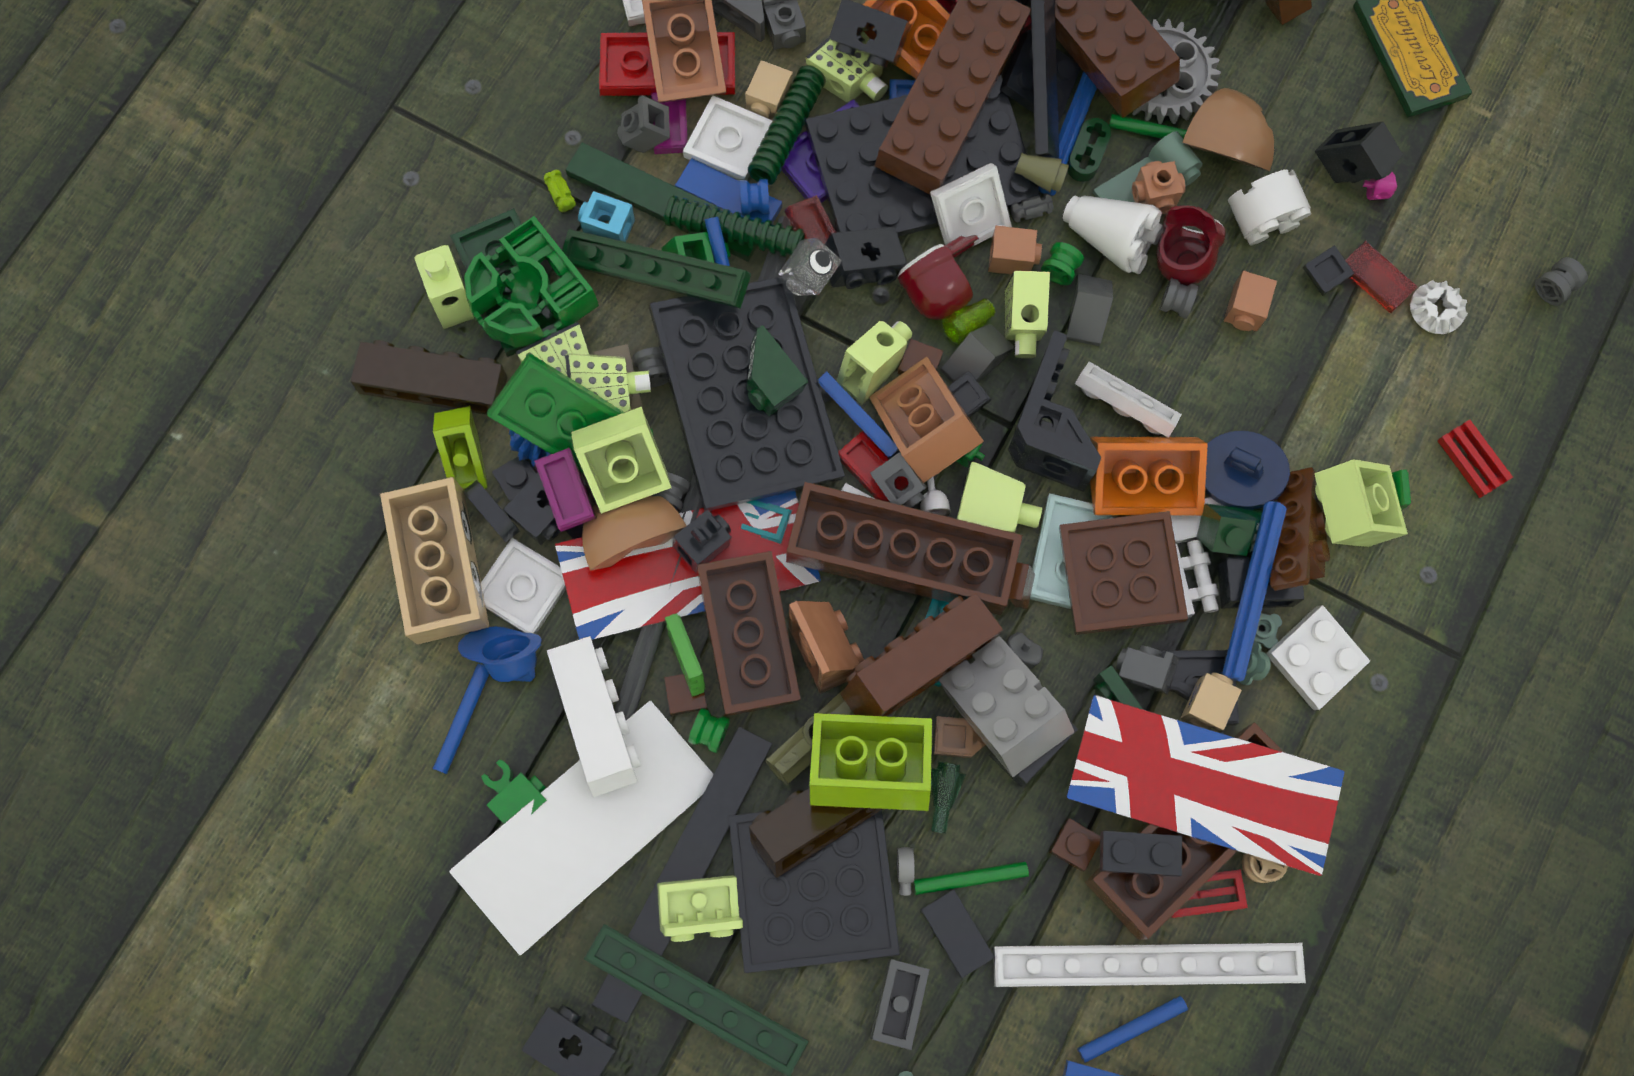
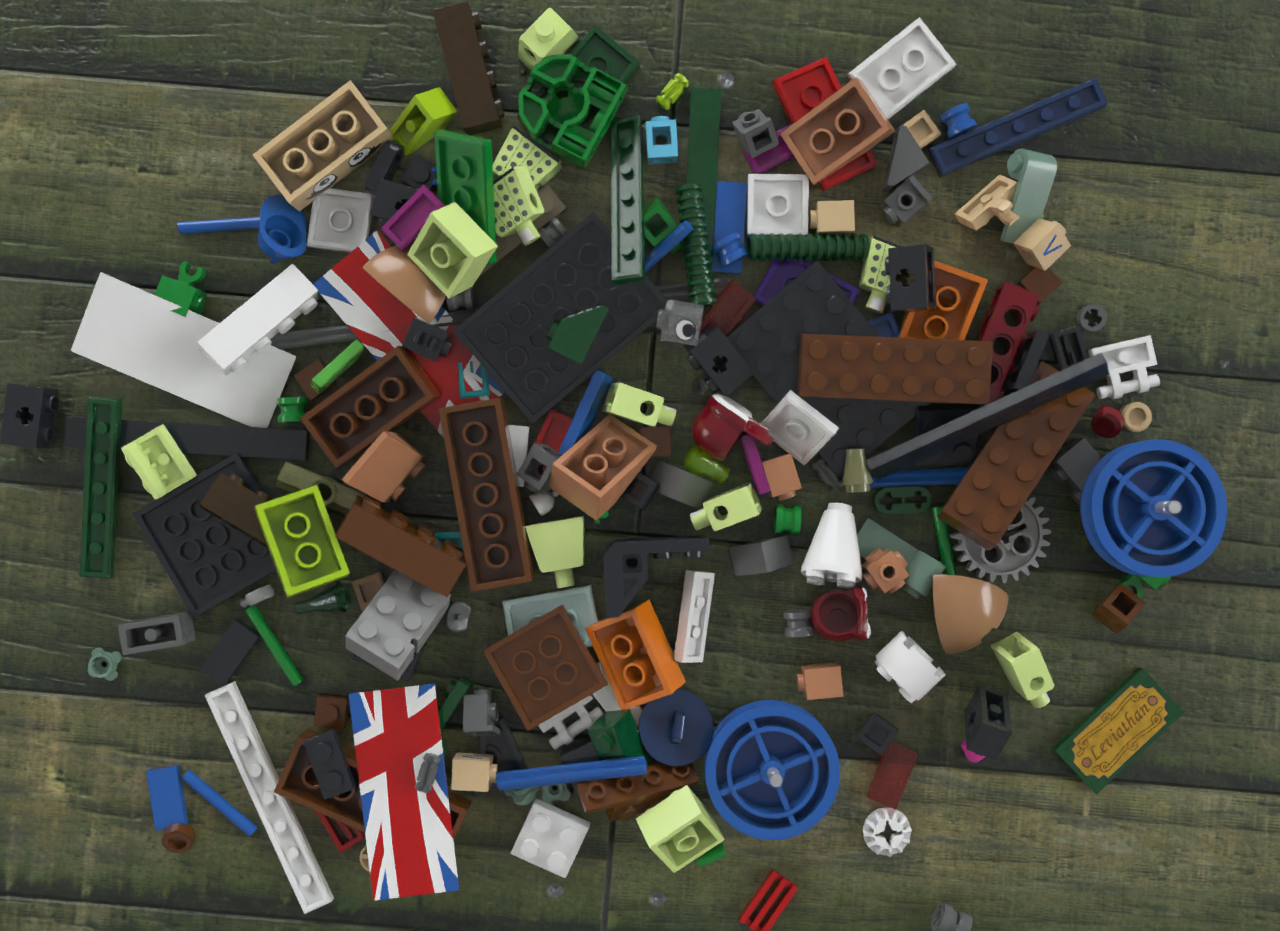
camera: 75 degrees right, 15 degrees up
reddish brown tile [1009,562,1035,609] -> none
none -> dark grey piece [415,753,441,793]
none -> blue wheel [704,700,840,840]
none -> magenta tile [739,434,771,495]
none -> yellowish green torso [991,632,1054,708]

